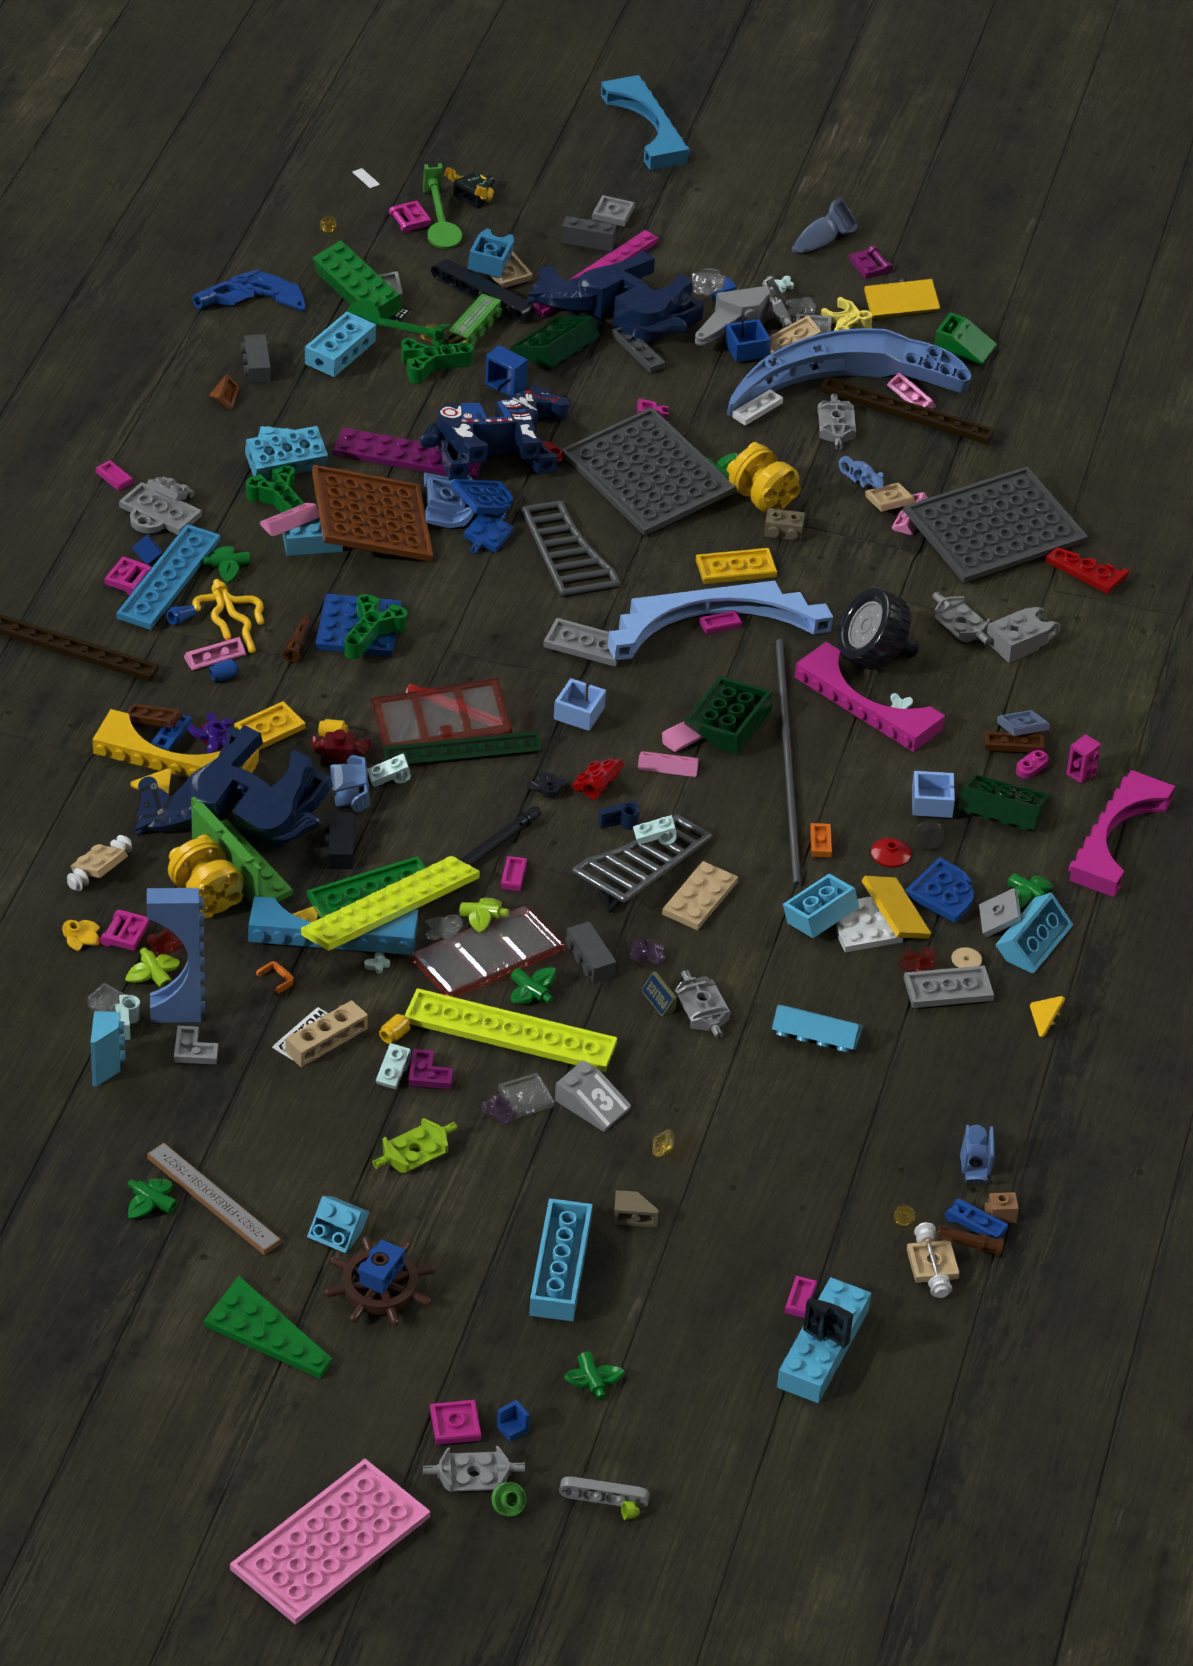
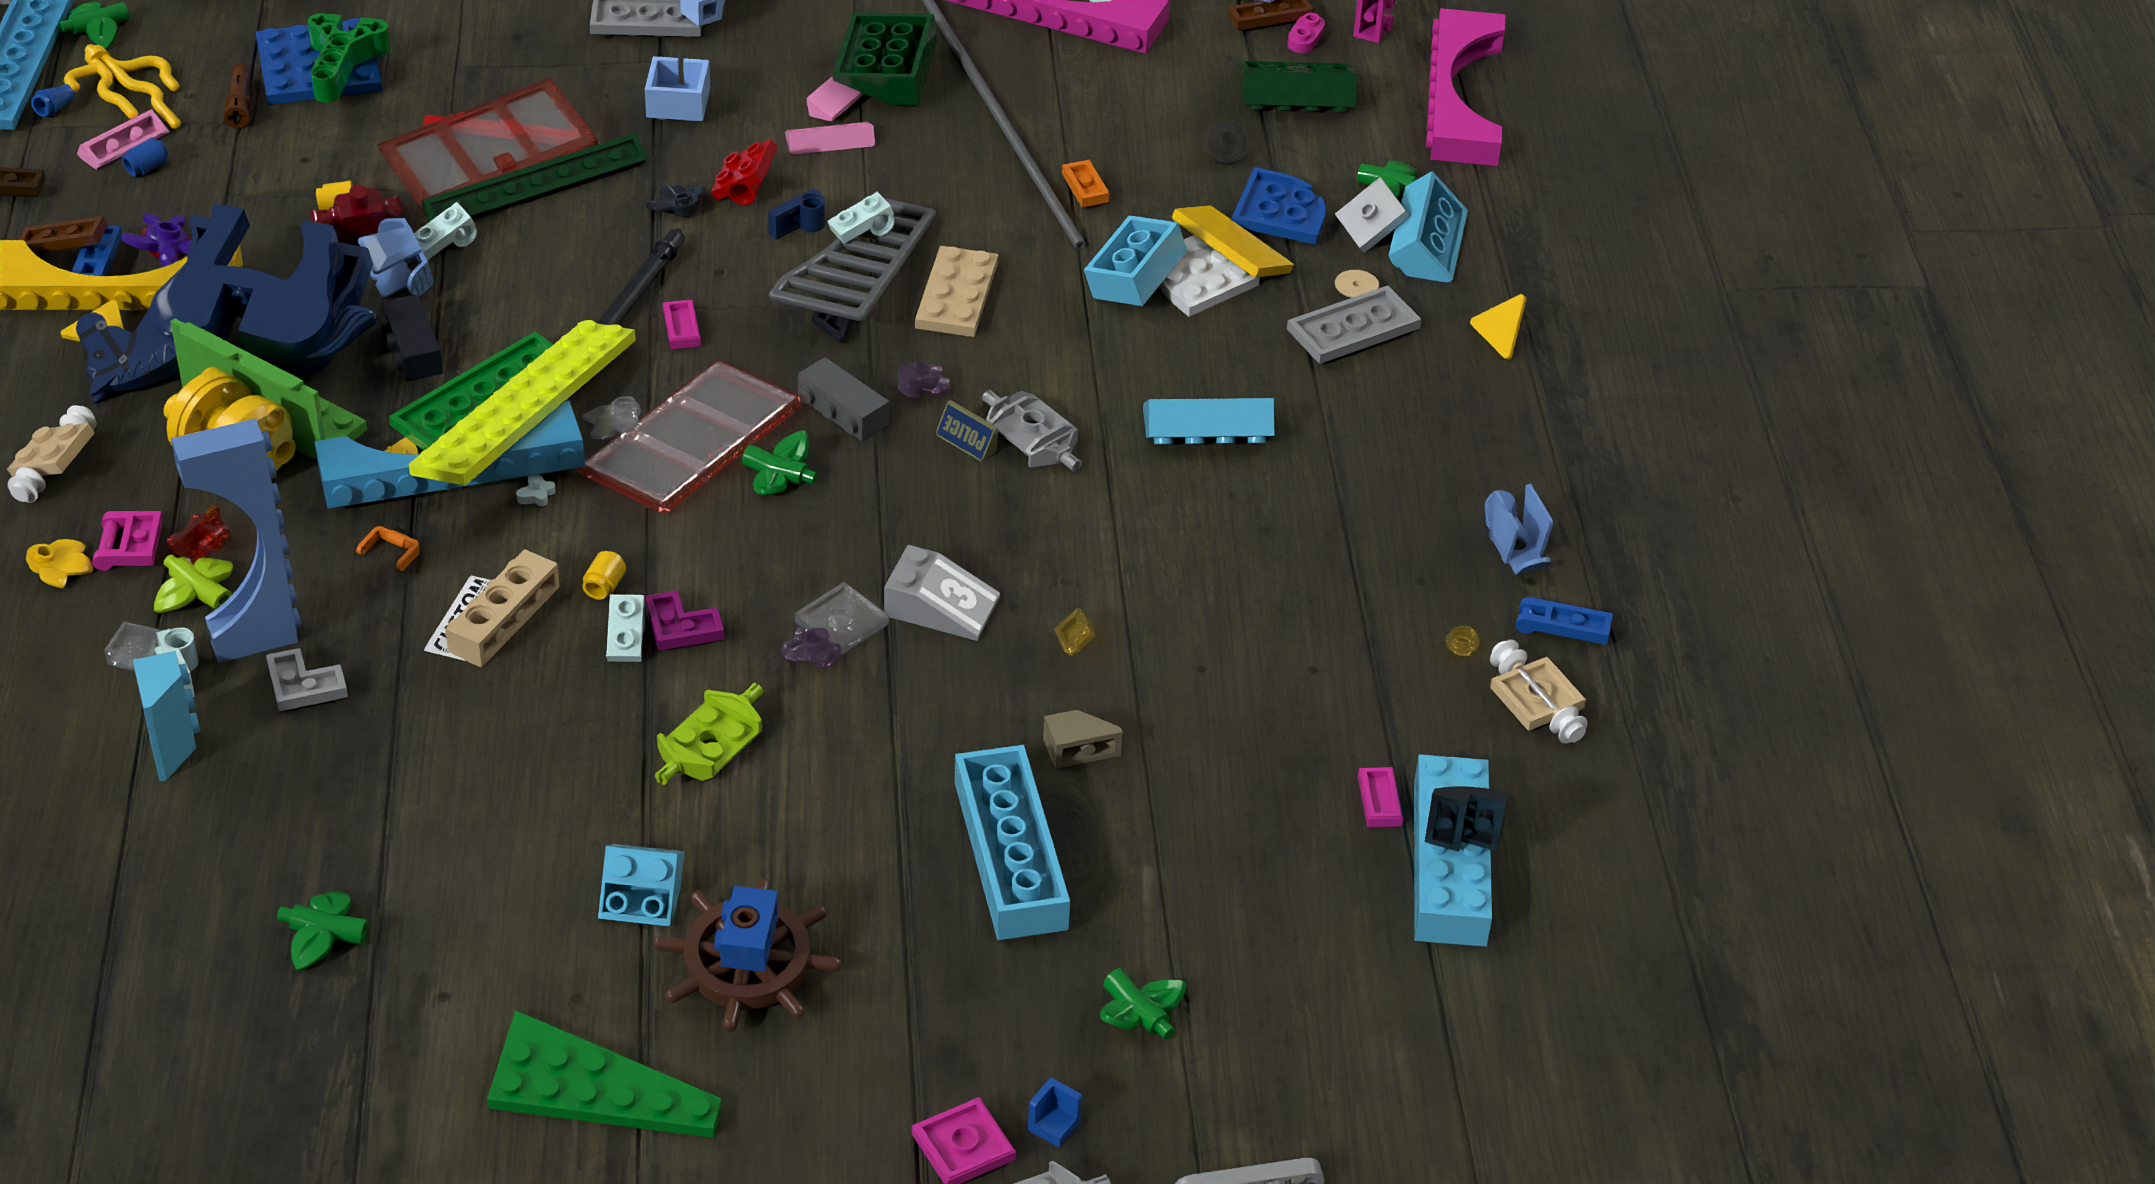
camera: 20 degrees left, 0 degrees up
light grey tile [147,1143,281,1256] -> none
yellow plate [234,701,305,750] -> none
neon yellow plate [405,988,617,1072] -> none
lime plant [459,897,509,933] -> none
red dish [871,838,911,868] -> none
clear red plate [898,946,936,972] -> none
light blue piece [912,771,955,818] -> none
reddish brown pin [936,1225,1004,1257] -> none
medium nougat brick [985,1192,1019,1223] -> none

